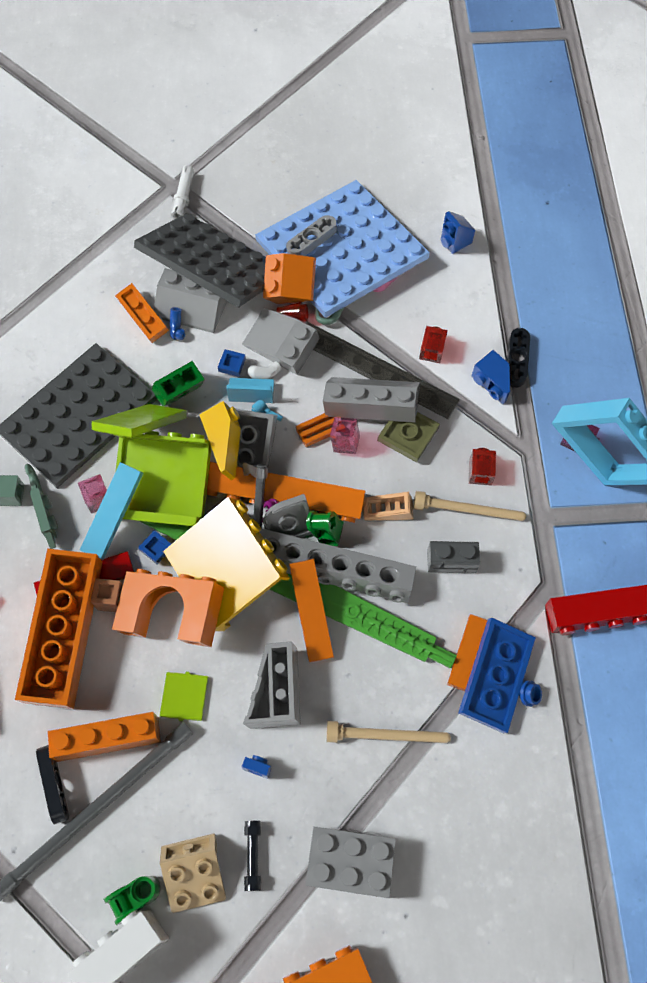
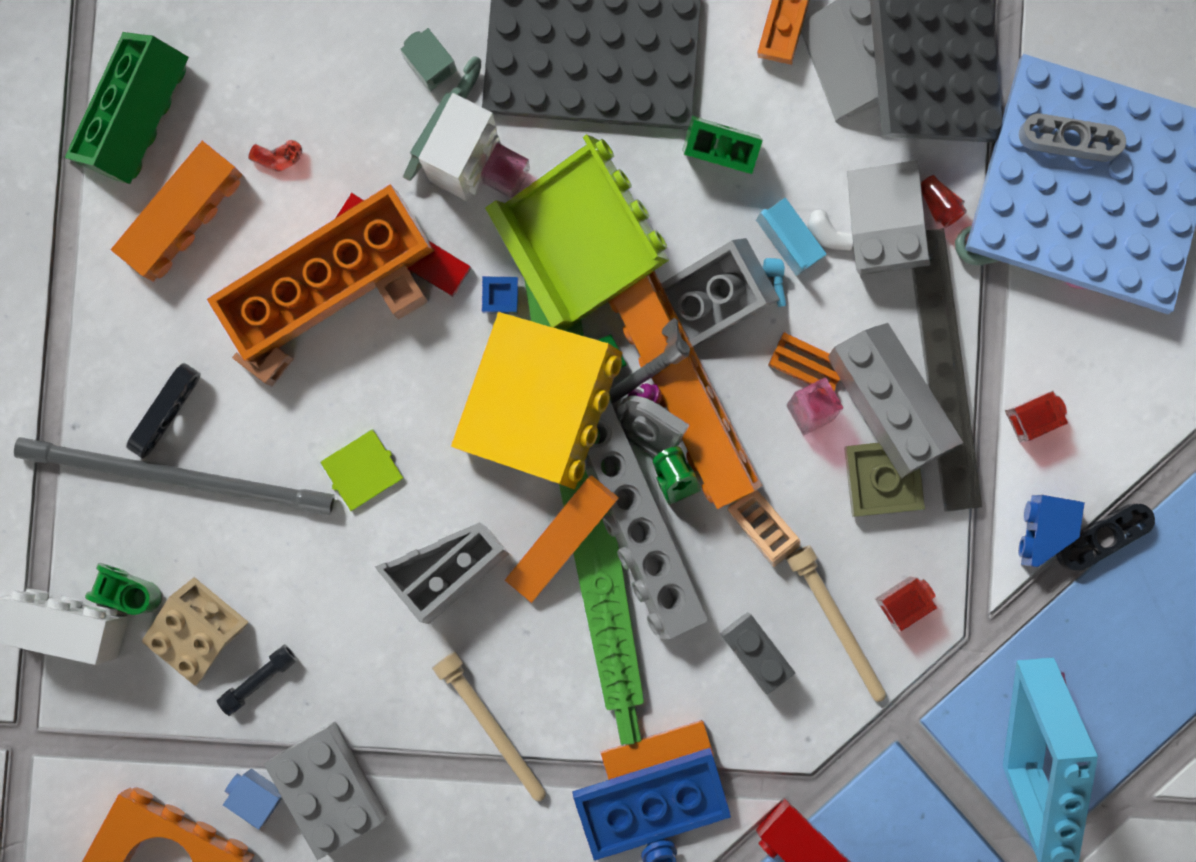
camera: 45 degrees right, 20 degrees up
orange brick [48,712,161,762] -> none
medium azure tile [80,462,143,560] -> none
lime tile [92,404,187,438] -> none
orange arch [112,569,225,647] -> none
blue arm [170,307,185,341] -> none
yellow slope [199,401,241,480] -> none
blue plate [217,349,246,377] -> none
blue plate [242,755,271,779] -> none
orange slope [263,253,316,304] -> none
none -> medium blue brick [223,768,282,830]
none -> nougat panel [232,347,294,387]
none -> white brick [418,93,501,202]

